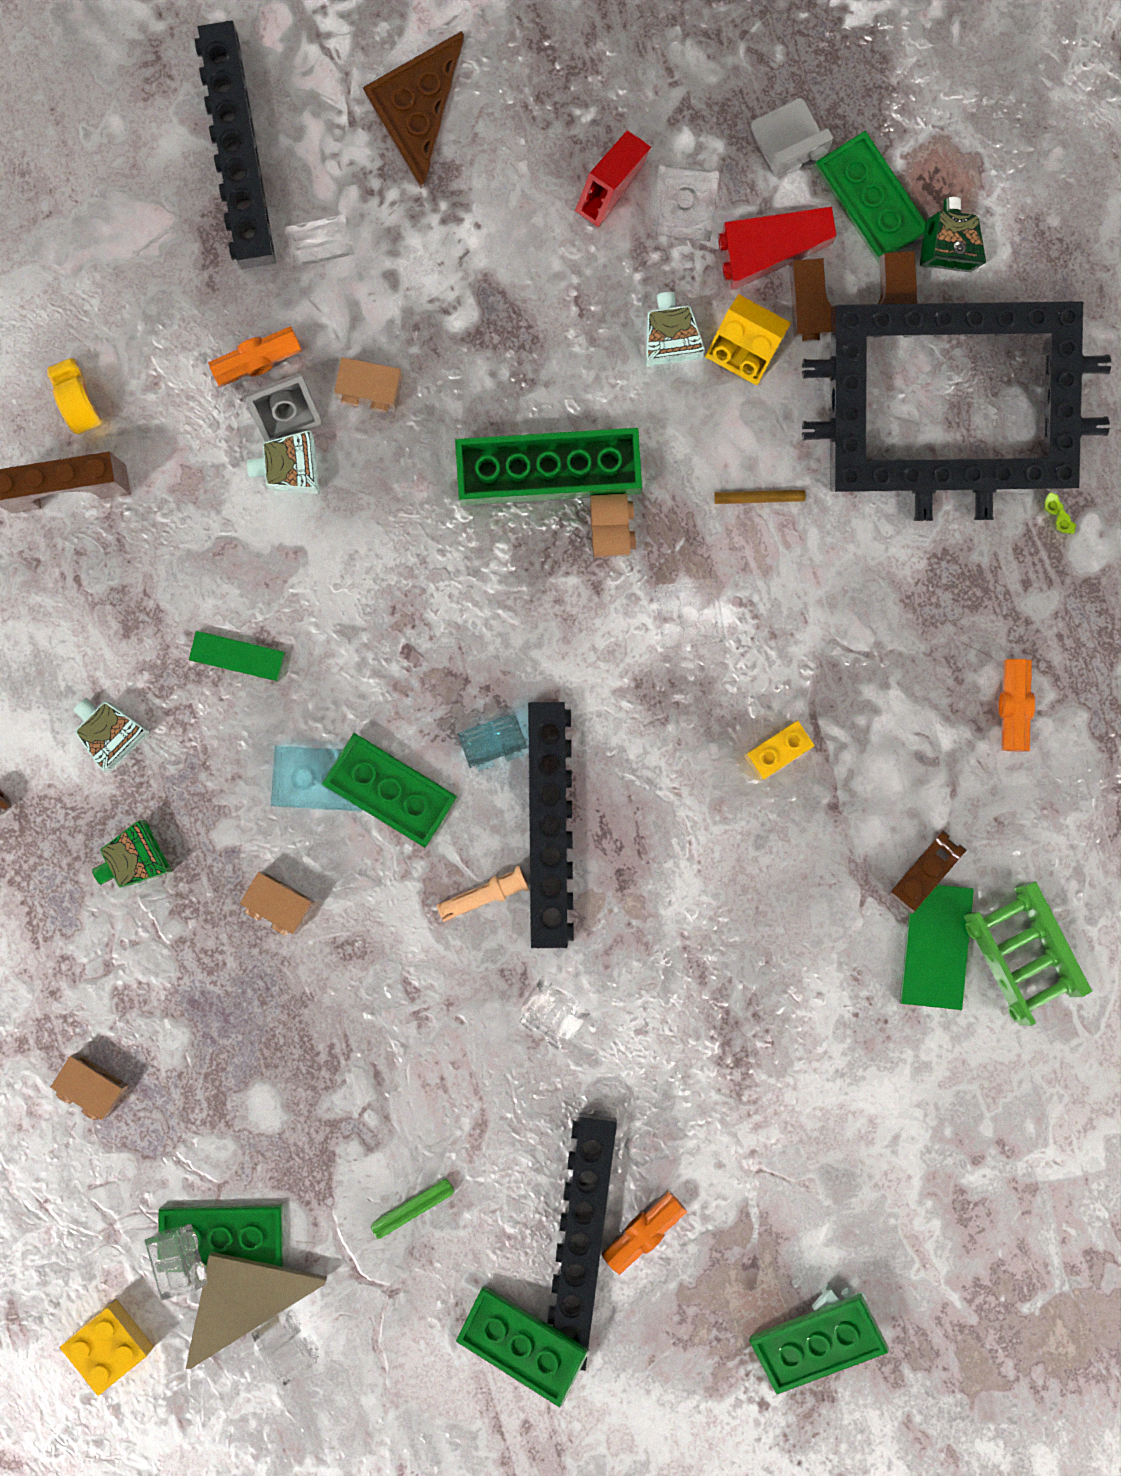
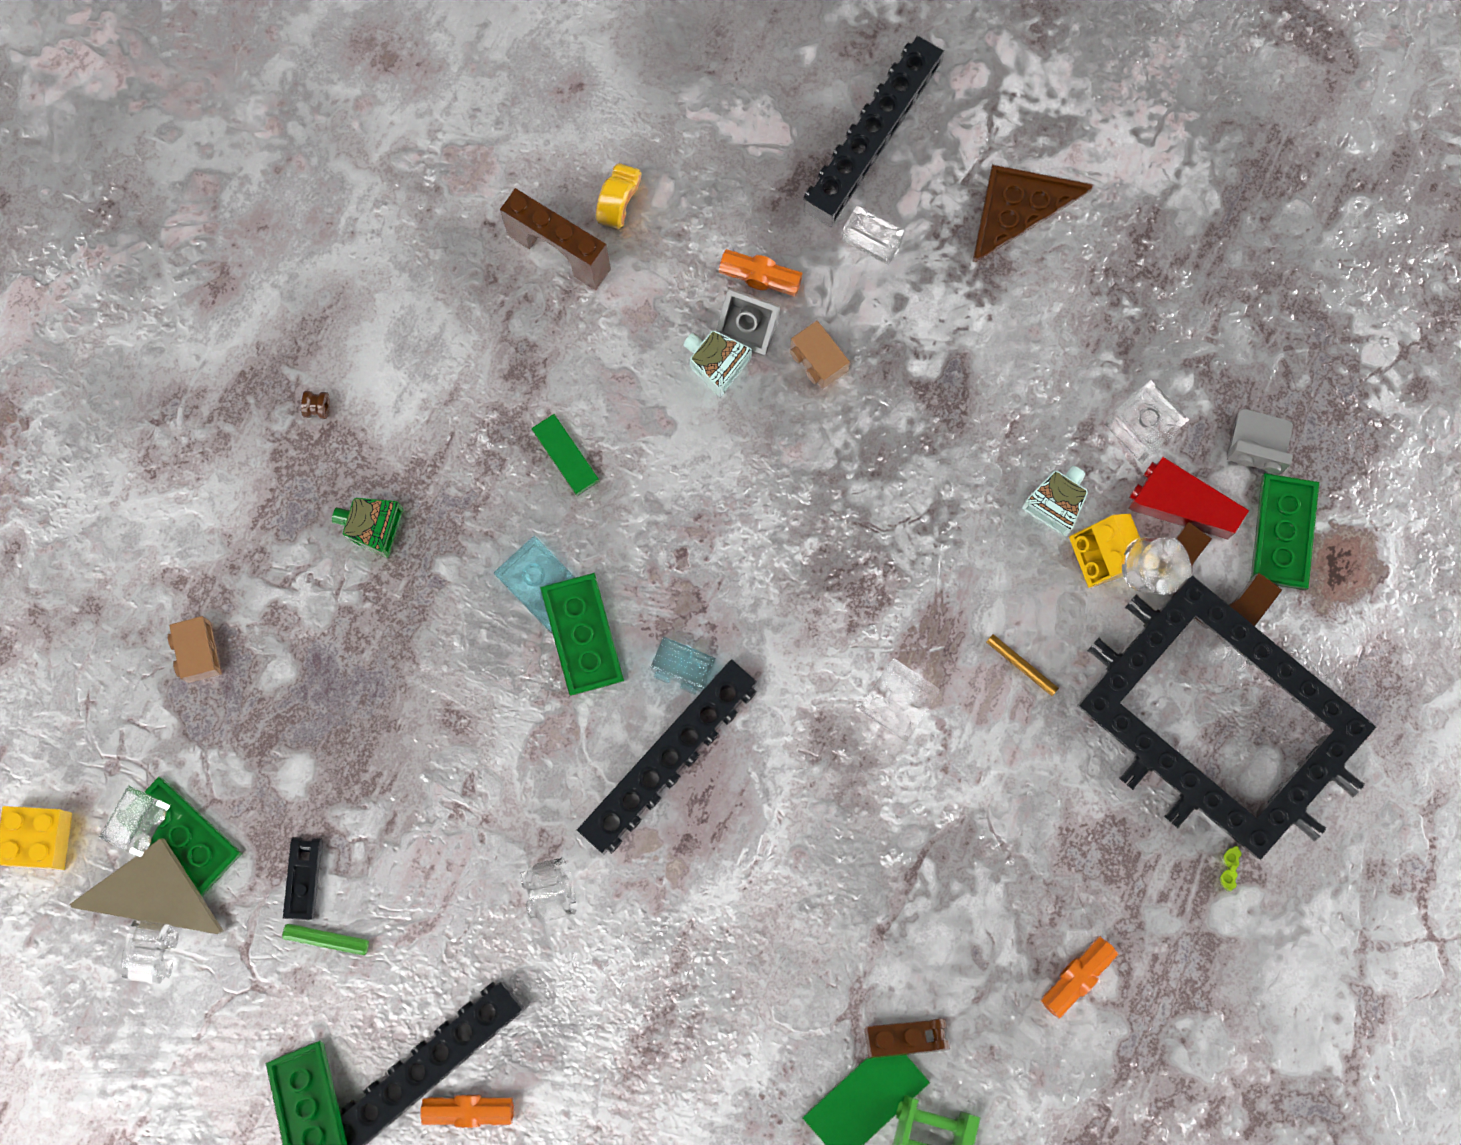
camera: 45 degrees right, 10 degrees down
torso [73,698,151,772] -> none
medium nougat brick [240,871,315,936] -> none
light nougat pin [437,865,530,922] -> none
green brick [455,428,642,506] -> none
red slope [575,130,651,228] -> none
medium nougat brick [590,494,636,559] -> none
yellow brick [743,720,815,781] -> none
torso [920,197,986,273] -> none
none -> black plate [282,837,323,920]
none -> clear brick [1122,537,1193,595]

